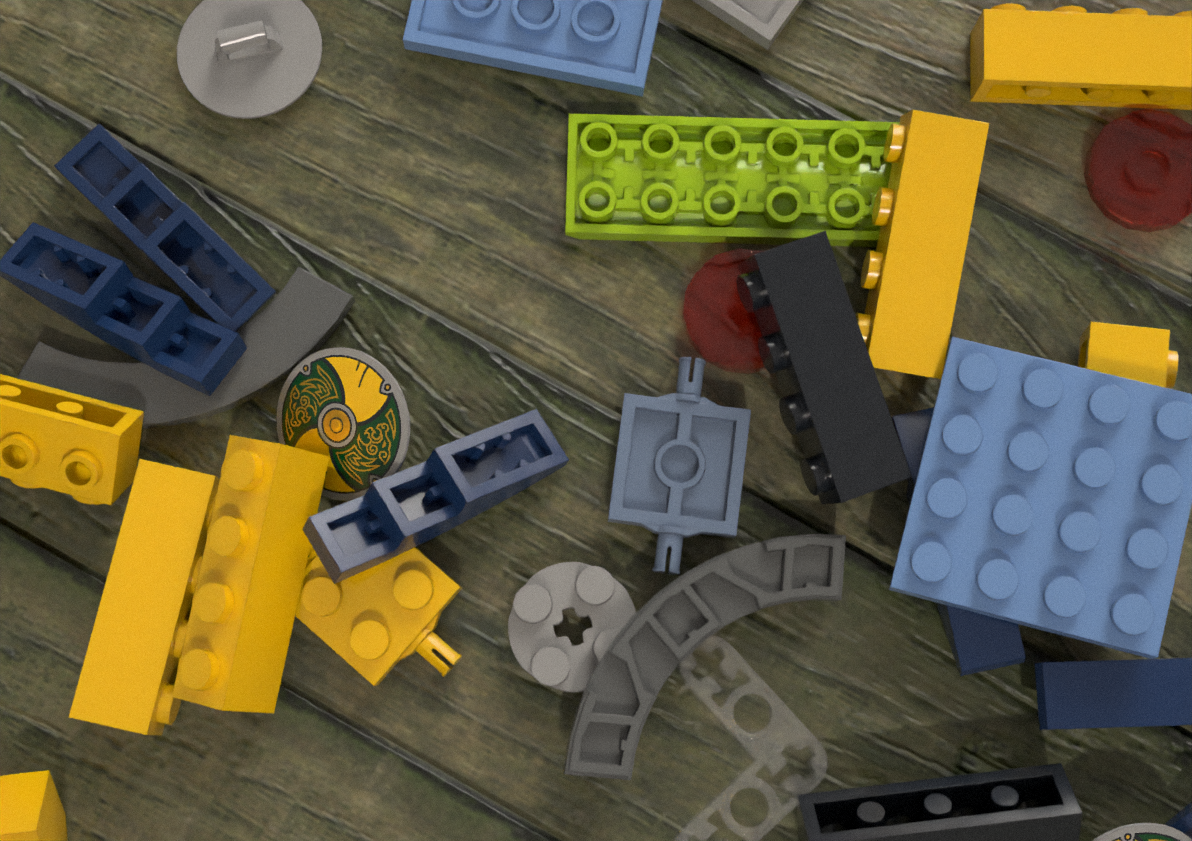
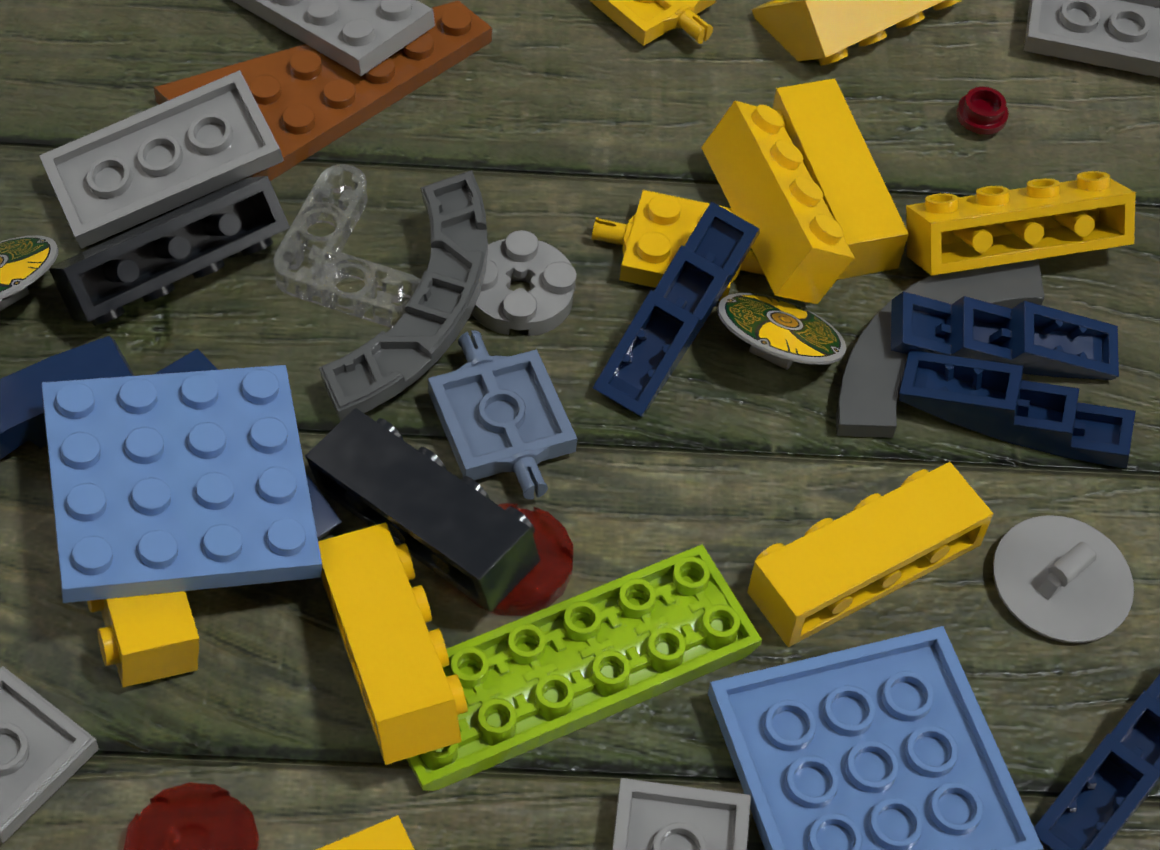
camera: 150 degrees right, 25 degrees down
none -> yellow brick [747,462,994,648]

